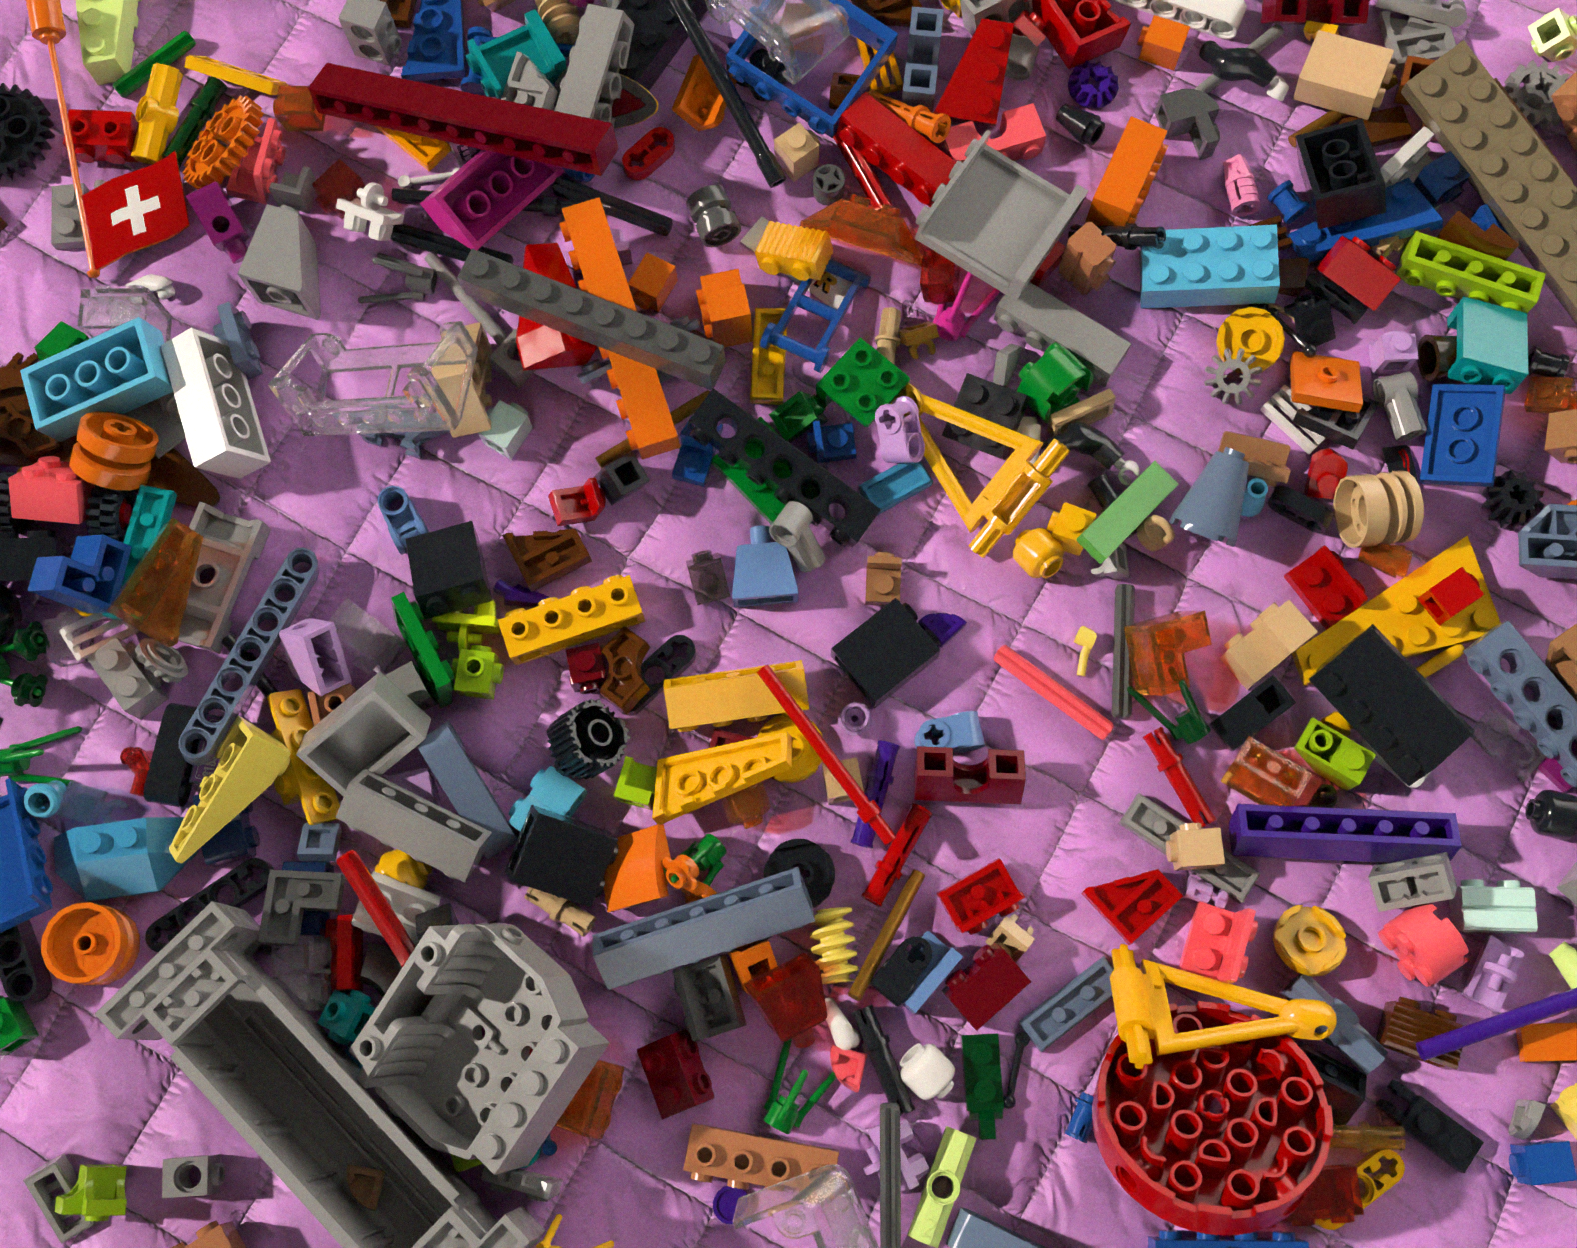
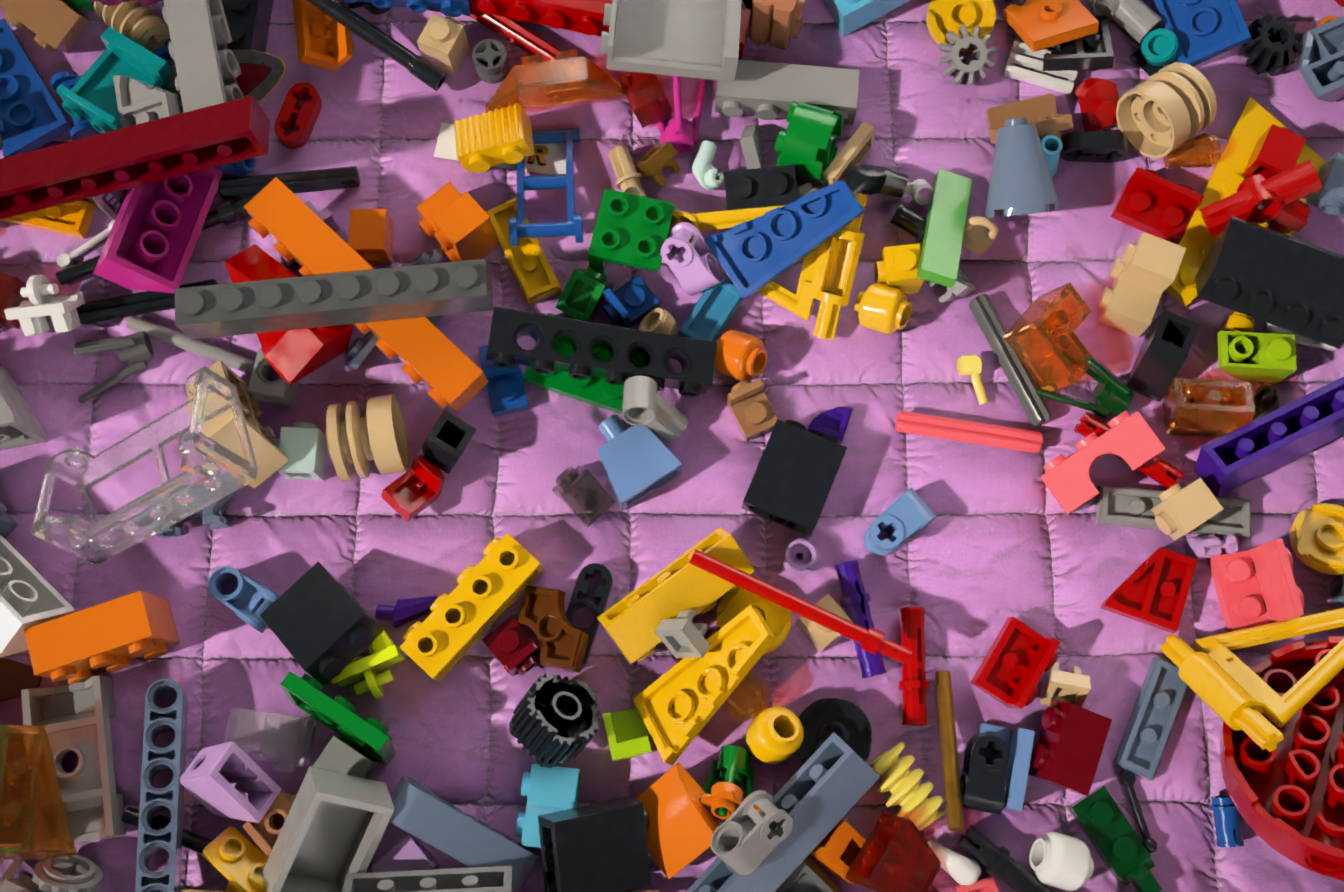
camera: 30 degrees left, 0 degrees up
lime brick [451,645,504,700] -> none
reddish brown wing [502,529,592,592] -> none
pearl gold bar [595,389,710,469] -> none
dark grey wheel [686,185,741,248] -> none
dark red arch [914,746,1026,804] -> none
none -> orange brick [24,590,180,684]
none -> tan wheel [326,394,409,482]
none -> tan tile [639,308,678,336]
none -> light grey tile [654,609,710,658]
none -> light aqua arm [692,140,724,191]
none -> blue wing [704,180,866,299]
none -> light grey piece [710,790,793,875]
none -> orange head [714,330,768,382]
none -> yellow head [746,706,804,764]
none -> coral arch [1040,410,1166,514]
none -> teal tile [1141,28,1179,66]
none -> red piece [1199,160,1322,237]

